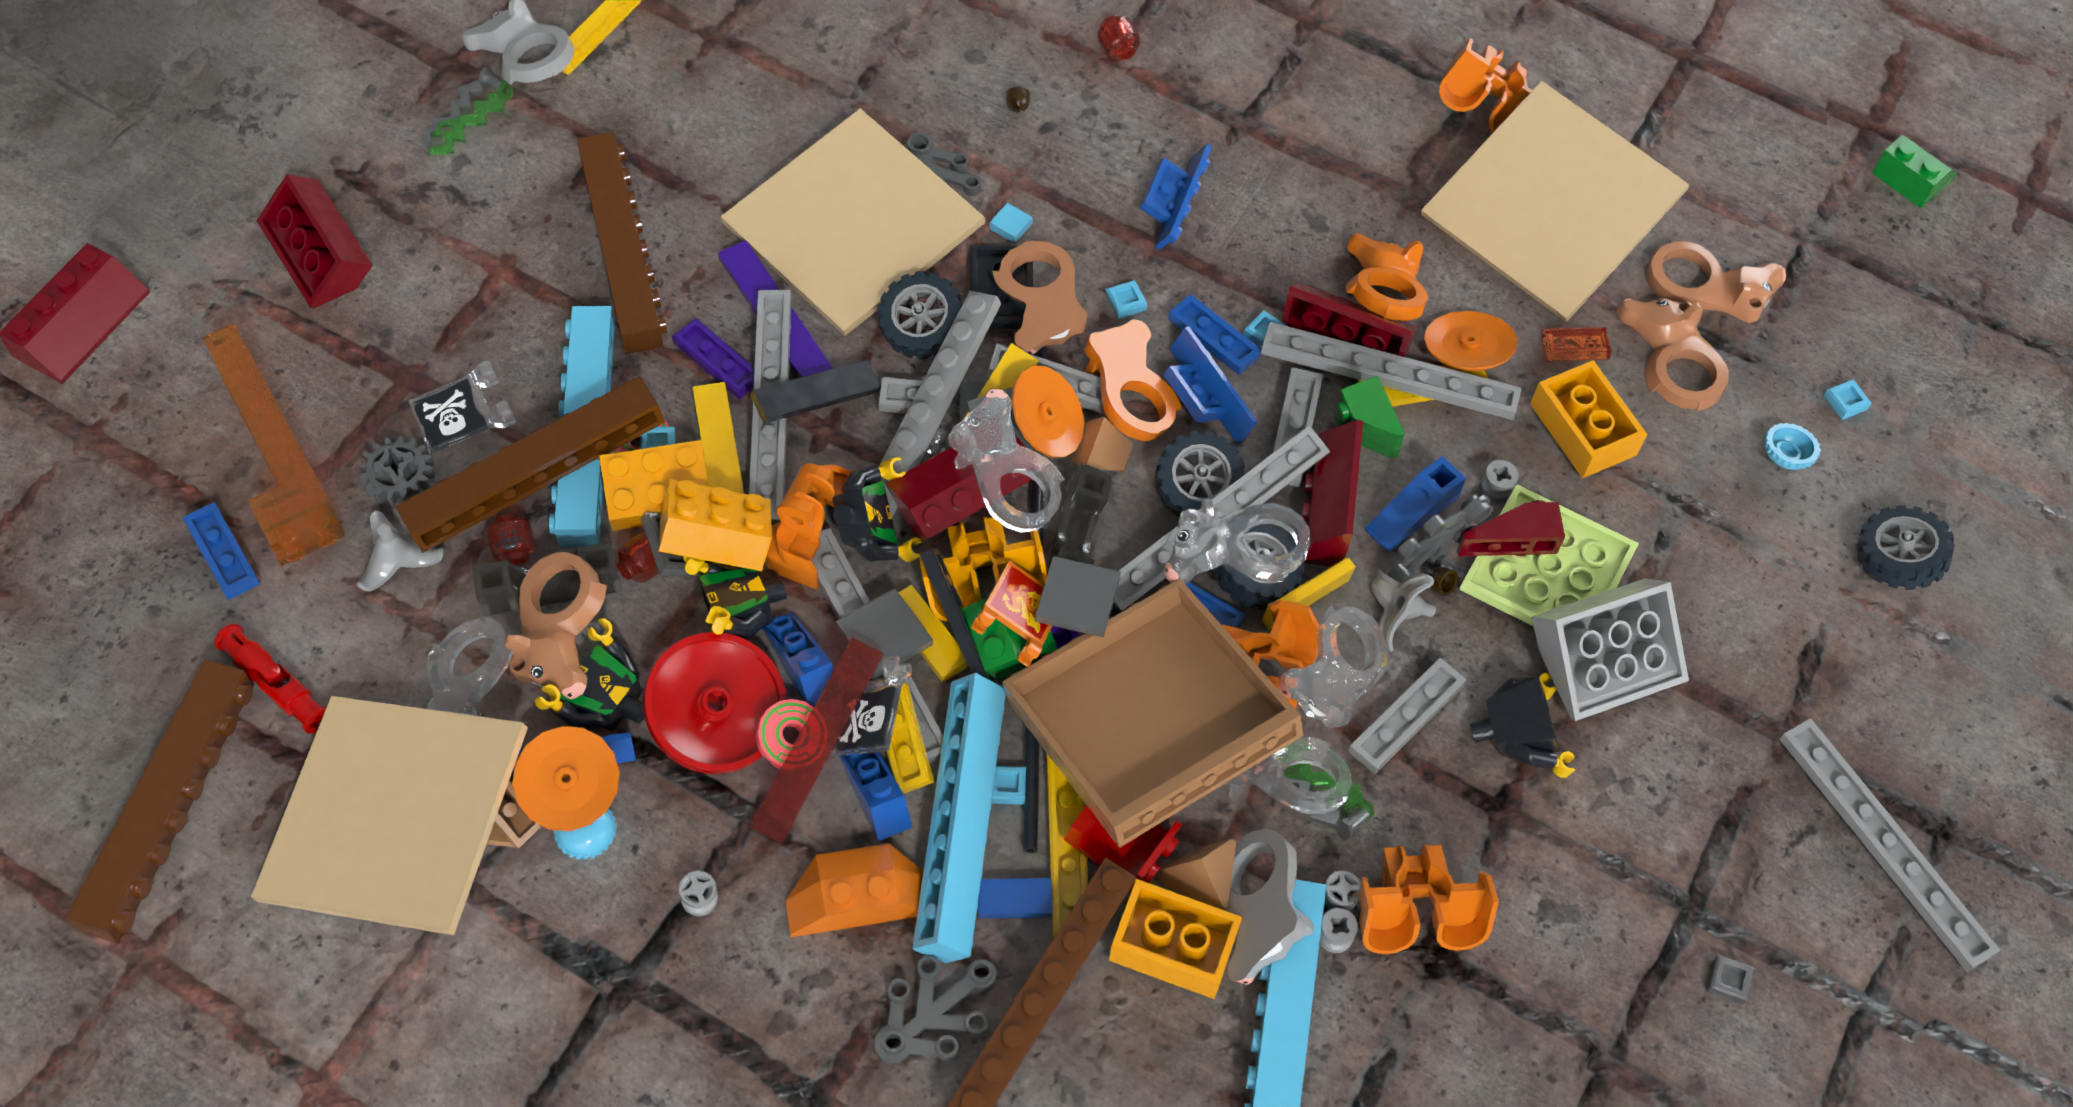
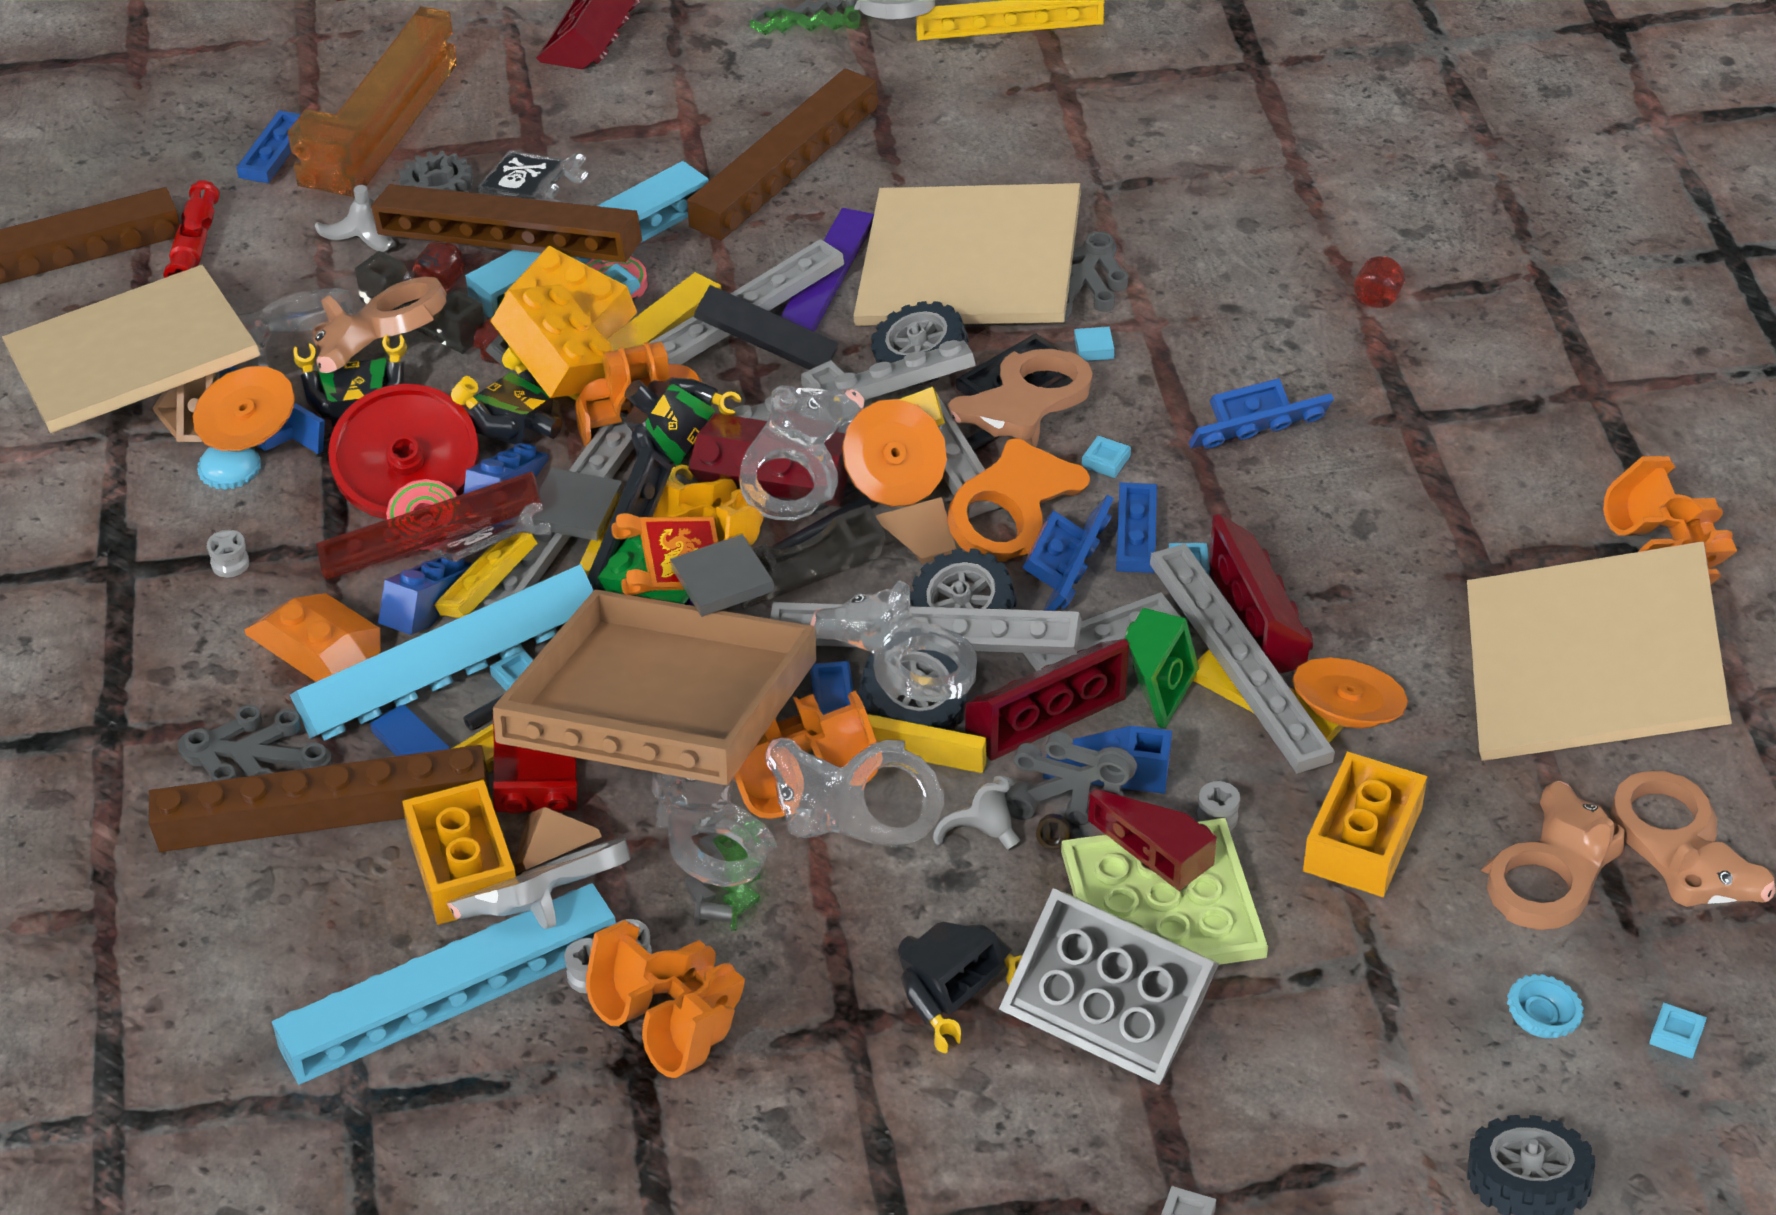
camera: 55 degrees right, 15 degrees down
dark purple tile [672,318,755,399] -> none
dark brown hinge [1006,87,1030,113] -> none
orange animal [1346,233,1428,321] -> none
light grey plate [1348,658,1467,774] -> none
clear red tile [1542,327,1612,362] -> none

